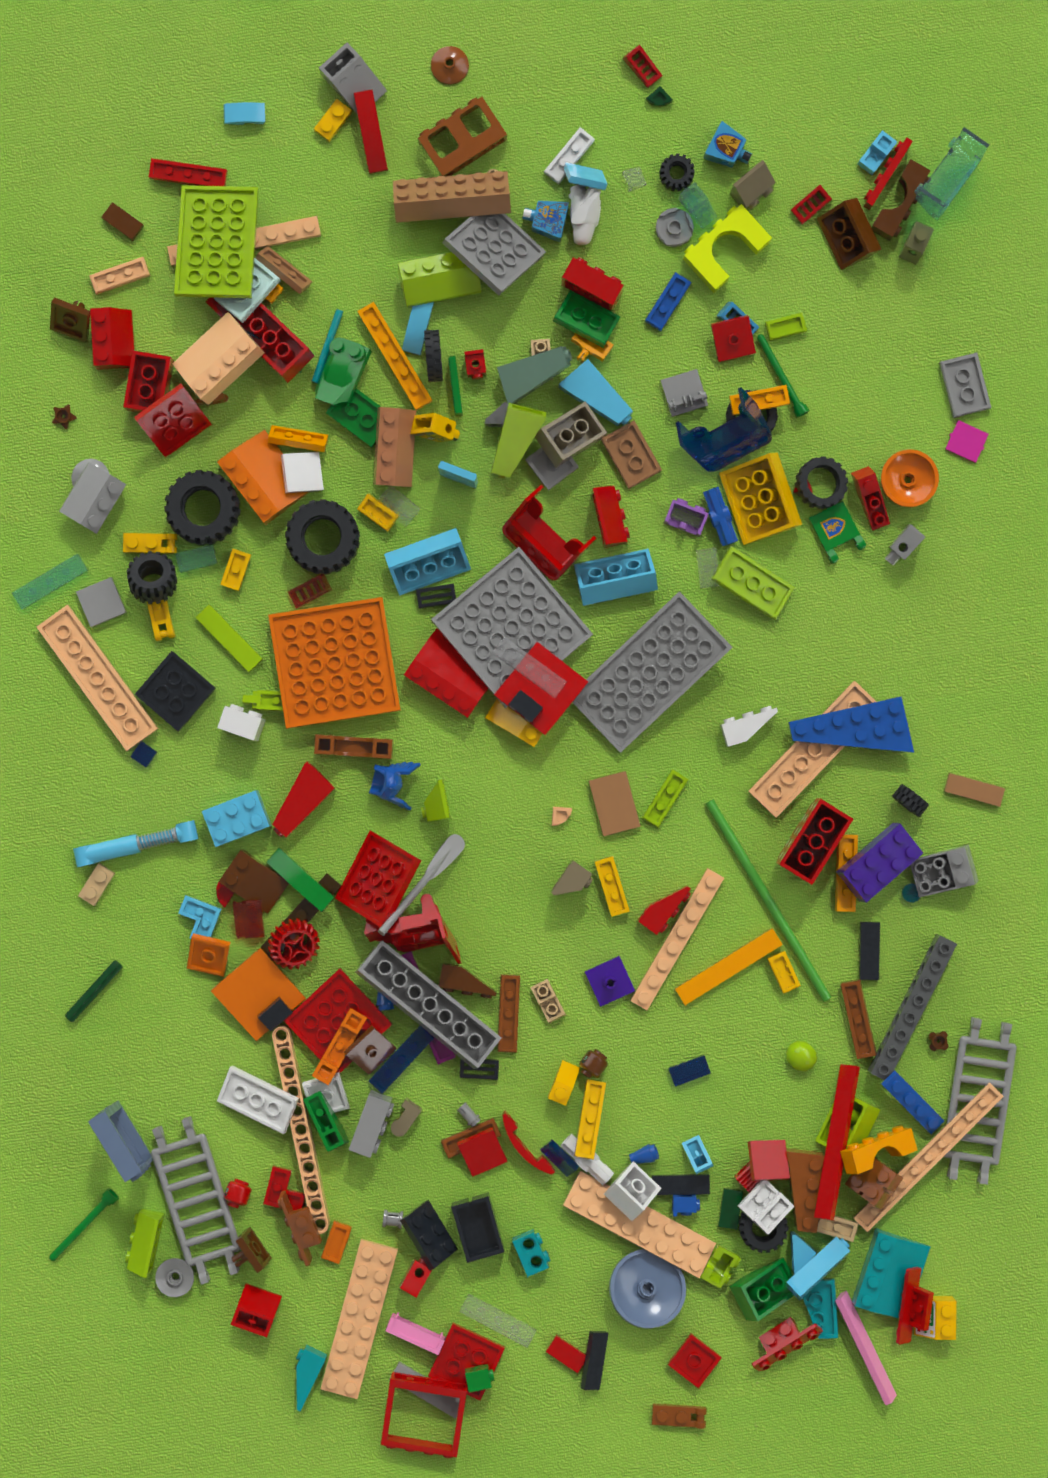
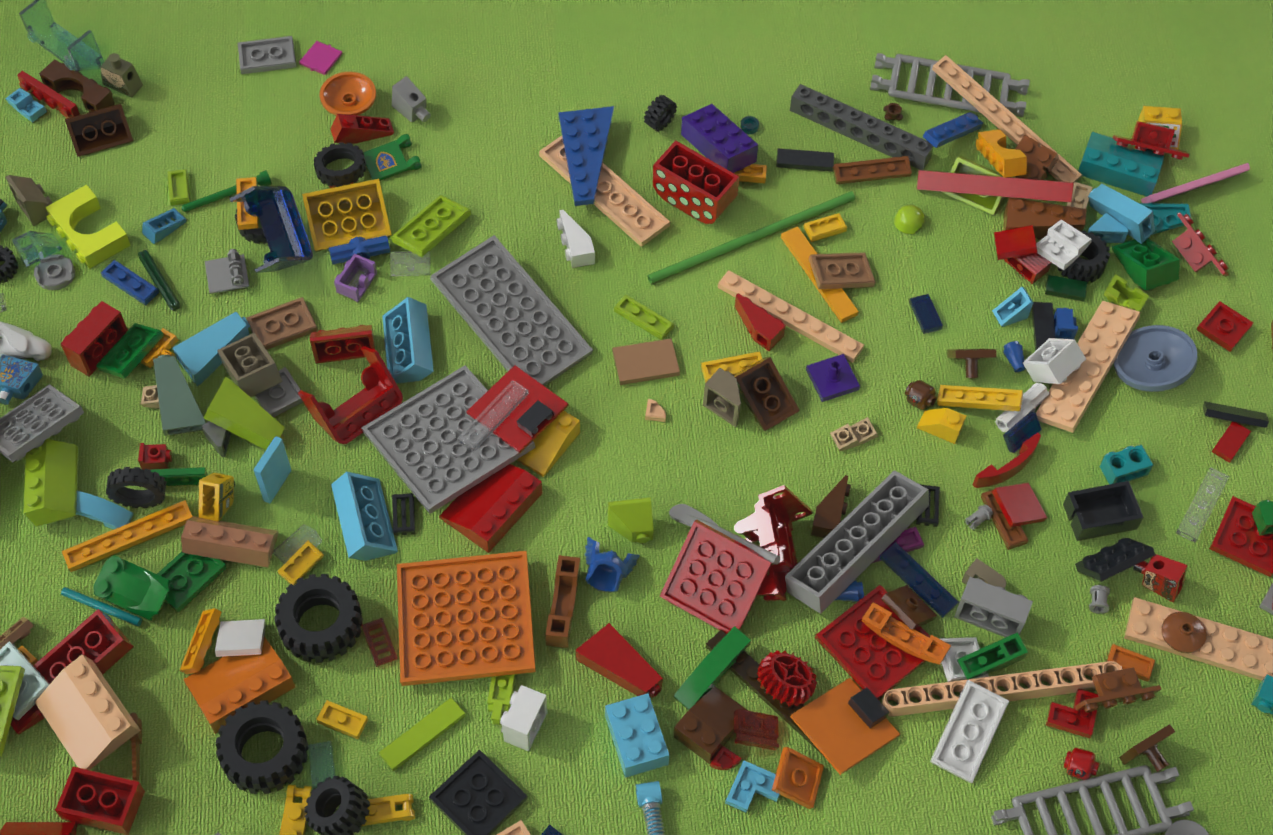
camera: 85 degrees left, 30 degrees down
red plate [134,384,212,458] -> none
red slope [231,1283,282,1338] -> none
bright pink container [386,1312,445,1355] -> none
dark orange tile [498,974,520,1053] -> none
red plate [711,315,756,362] -> none
red slope [791,185,833,225] -> none
light grey slope [910,844,979,897] -> none
medium nougat tile [944,773,1005,807] -> none
none -> dark green axle [138,250,181,311]
none -> reddish brown slope [734,357,800,431]
none -> medium nougat tile [809,252,876,289]
none -> reddish brown tile [947,349,996,378]
none -> dark orange dish [1162,612,1207,653]

